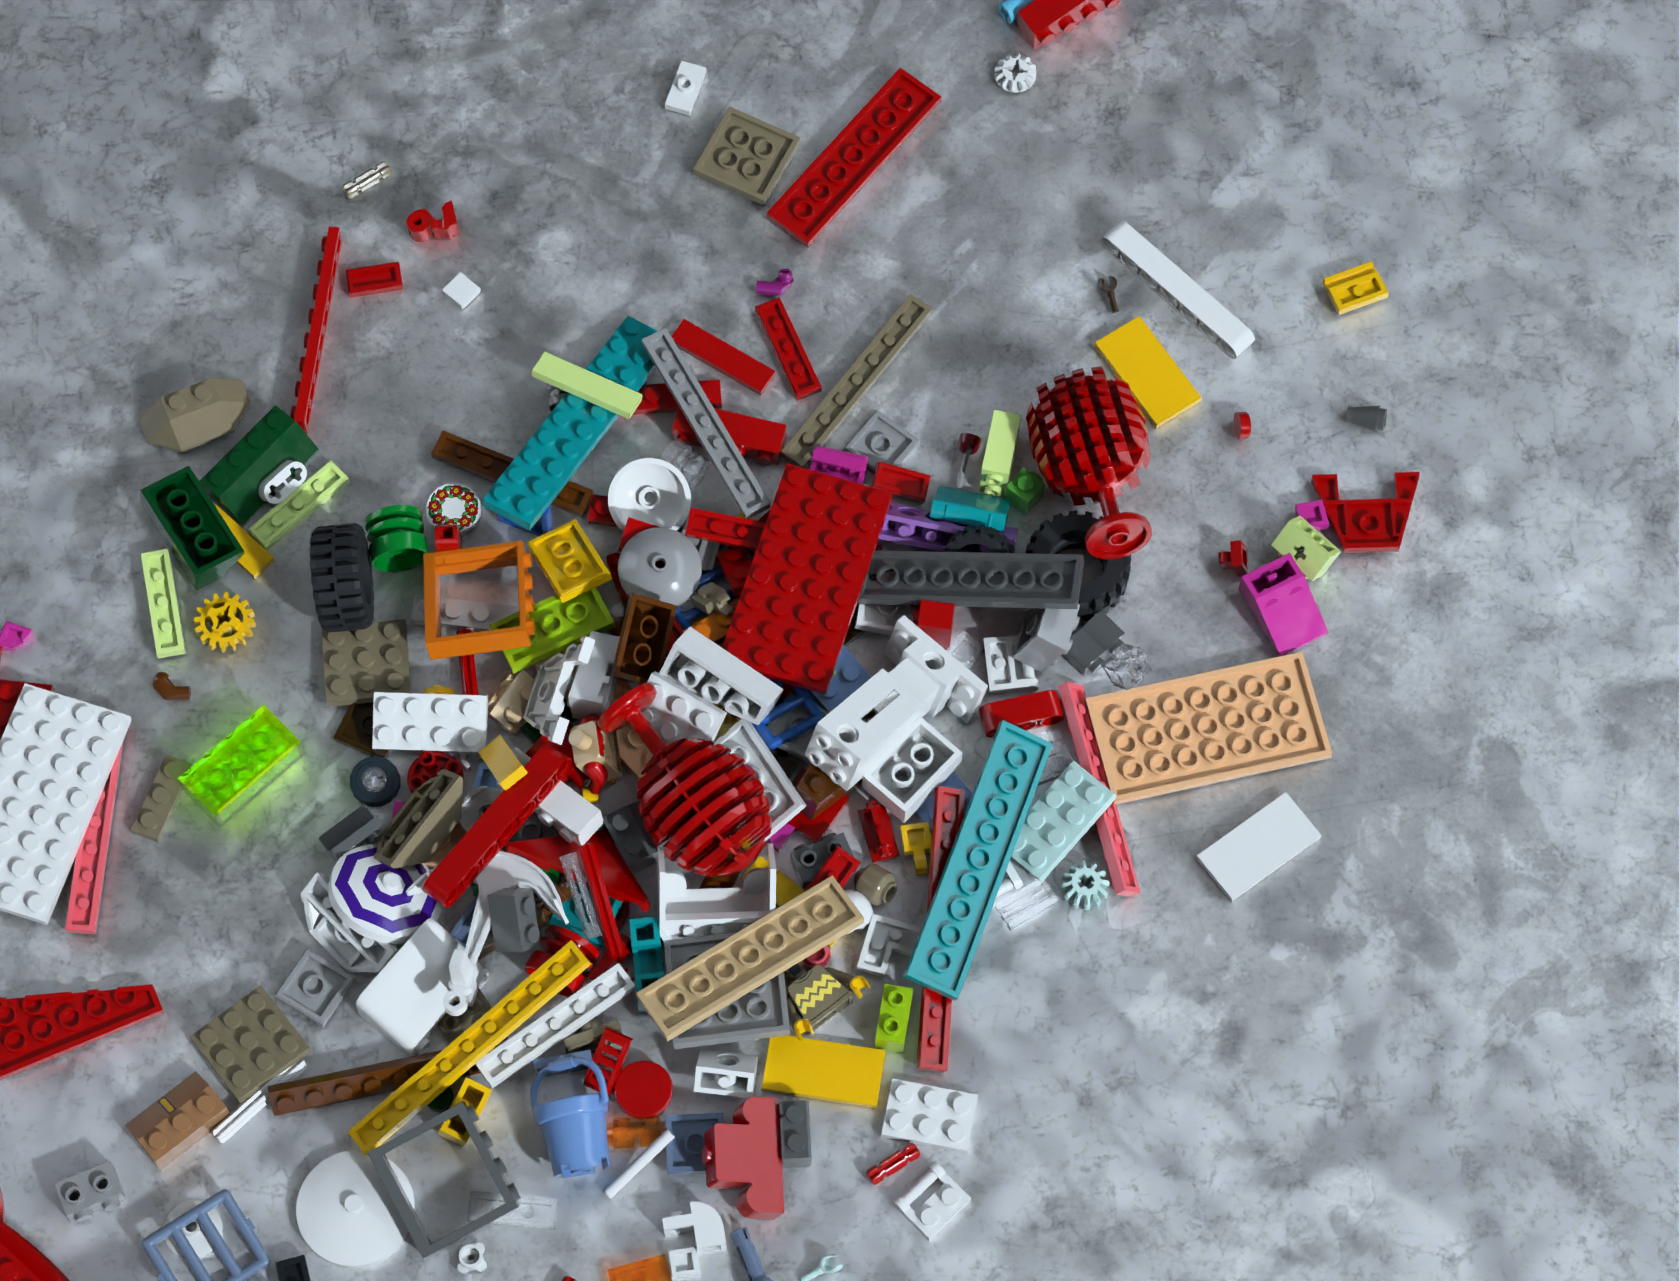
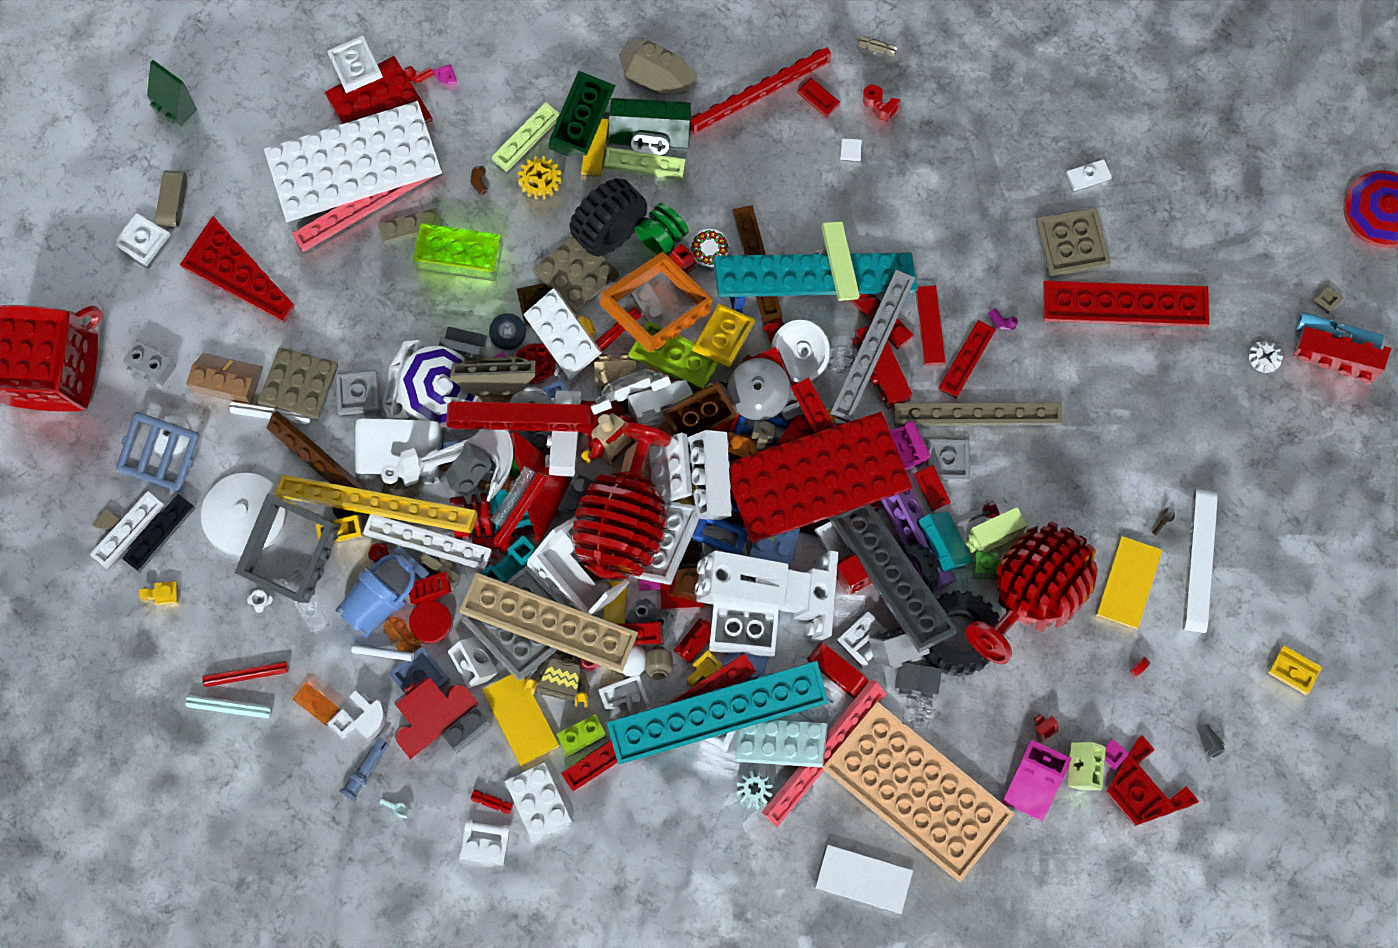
camera: 55 degrees right, 5 degrees up
yellow tile [478,735,528,790] -> none
none -> red plate [368,543,389,563]

